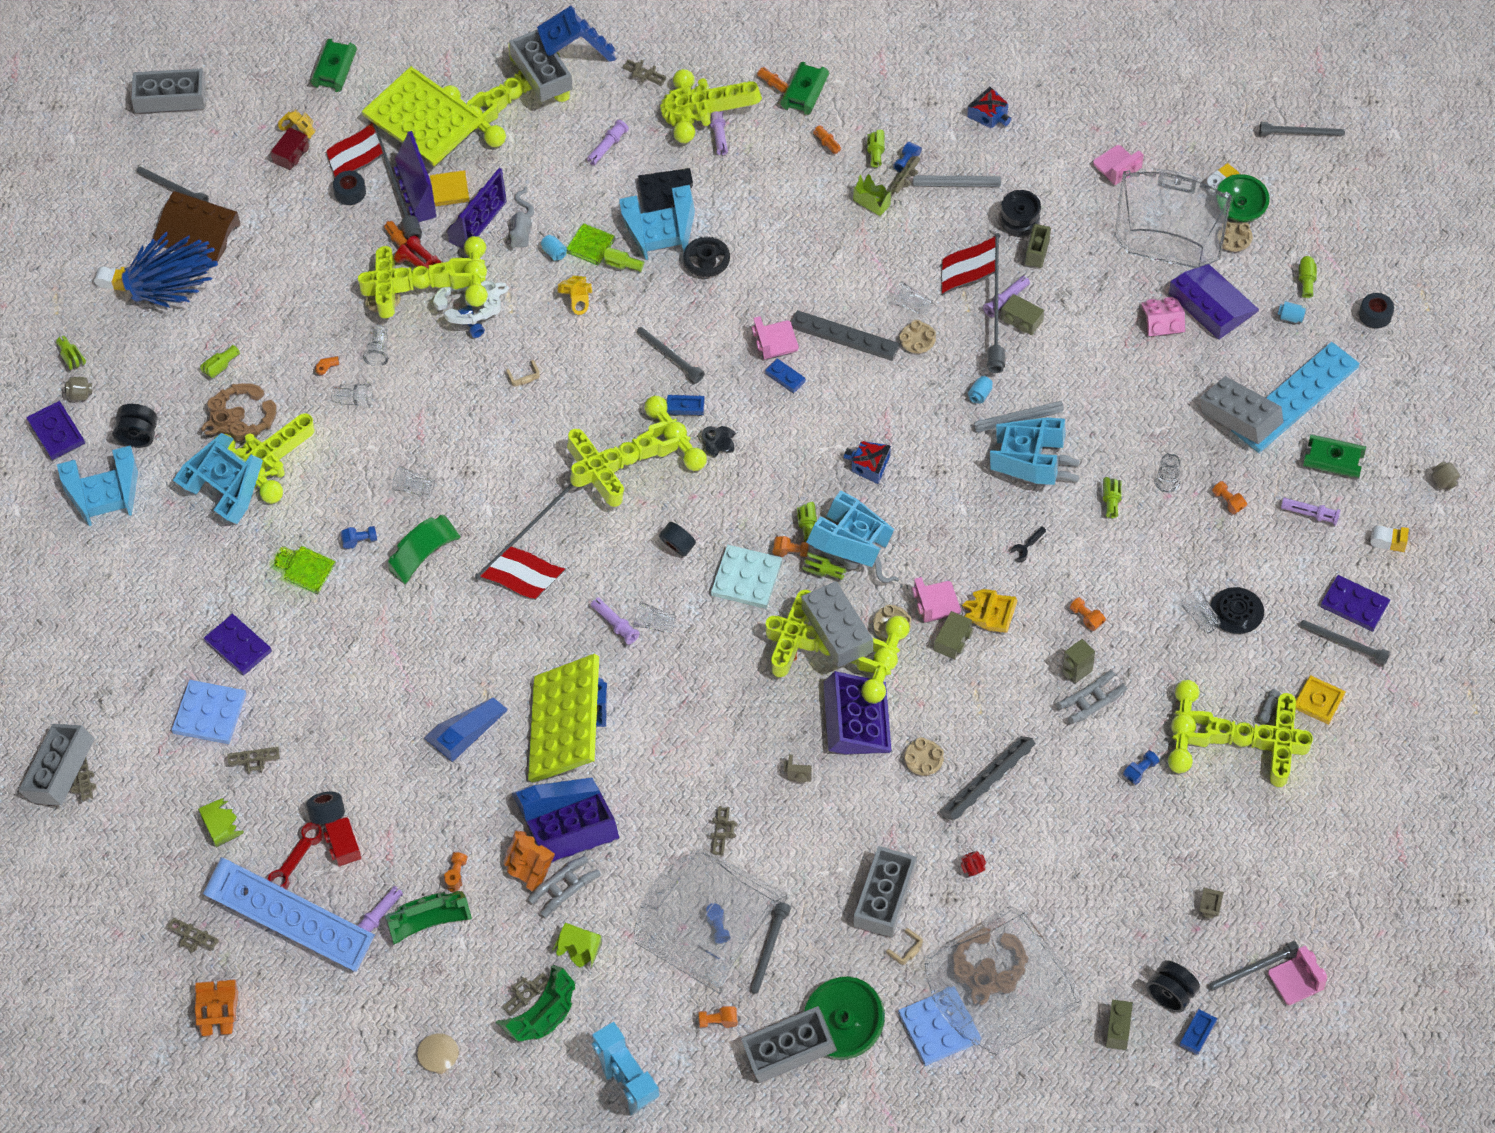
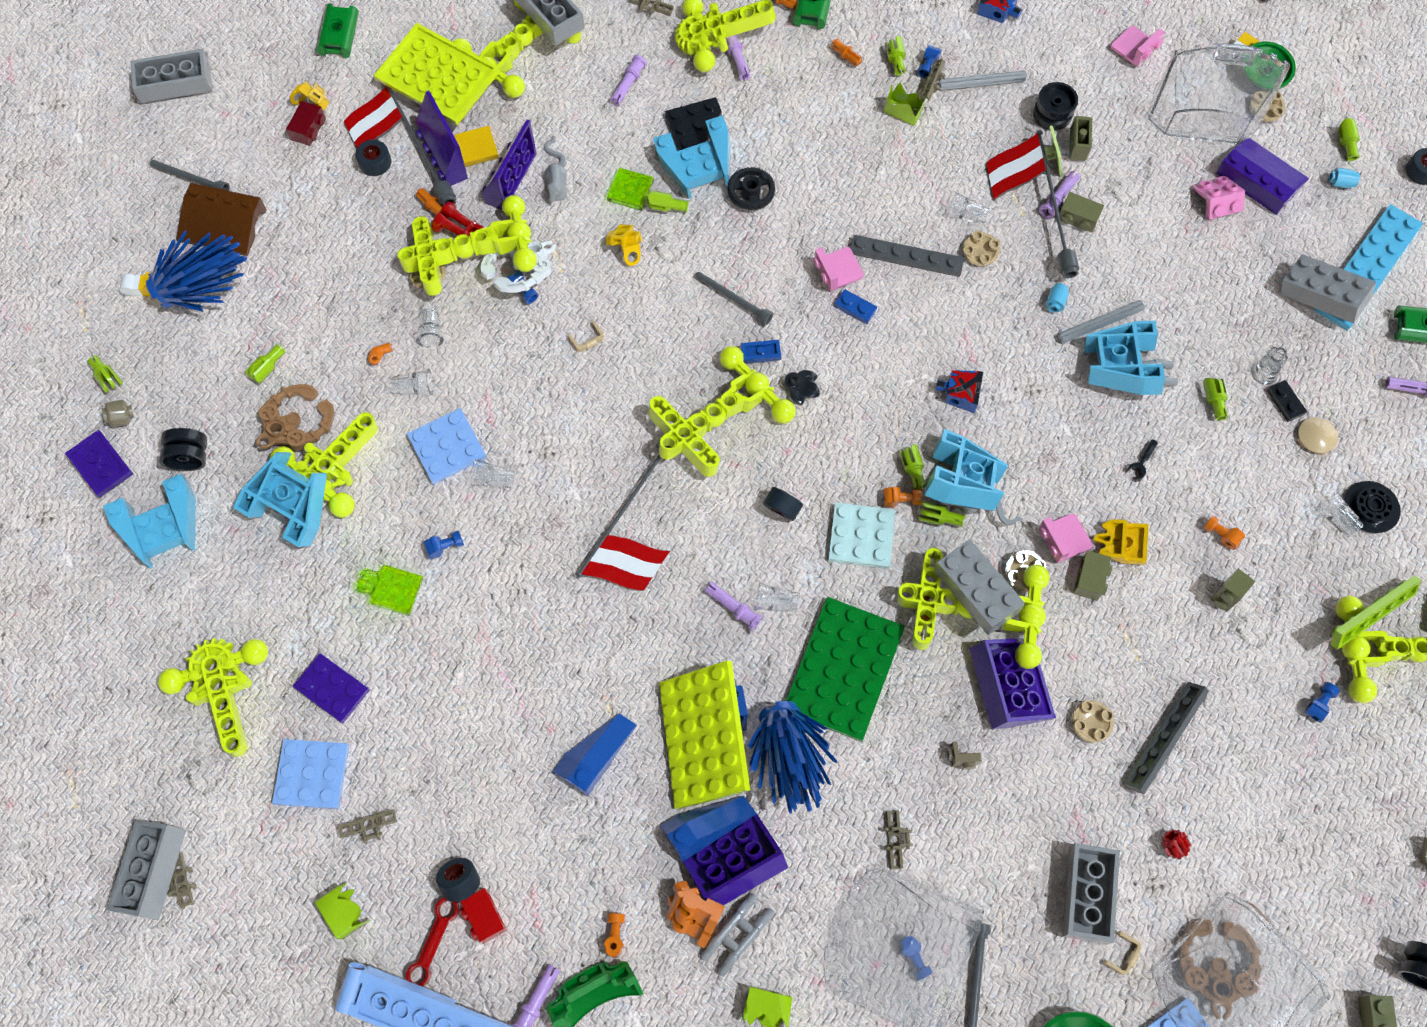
camera: 10 degrees left, 10 degrees up
green windscreen [388,515,461,584] -> none
medium azure brick [541,235,567,261] -> none
light grey piece [1056,669,1128,724] -> none
orange leg [1212,481,1247,515] -> none
none -> neon yellow piece [158,638,268,757]
none -> light blue plate [407,408,487,484]
none -> blue plant [747,701,837,814]
none -> green plate [786,597,905,742]
none -> yellowish green piece [1045,126,1063,177]
none -> black plate [1266,380,1307,422]
none -> tan dish [1297,417,1338,455]
none -> lime plate [1330,575,1421,650]

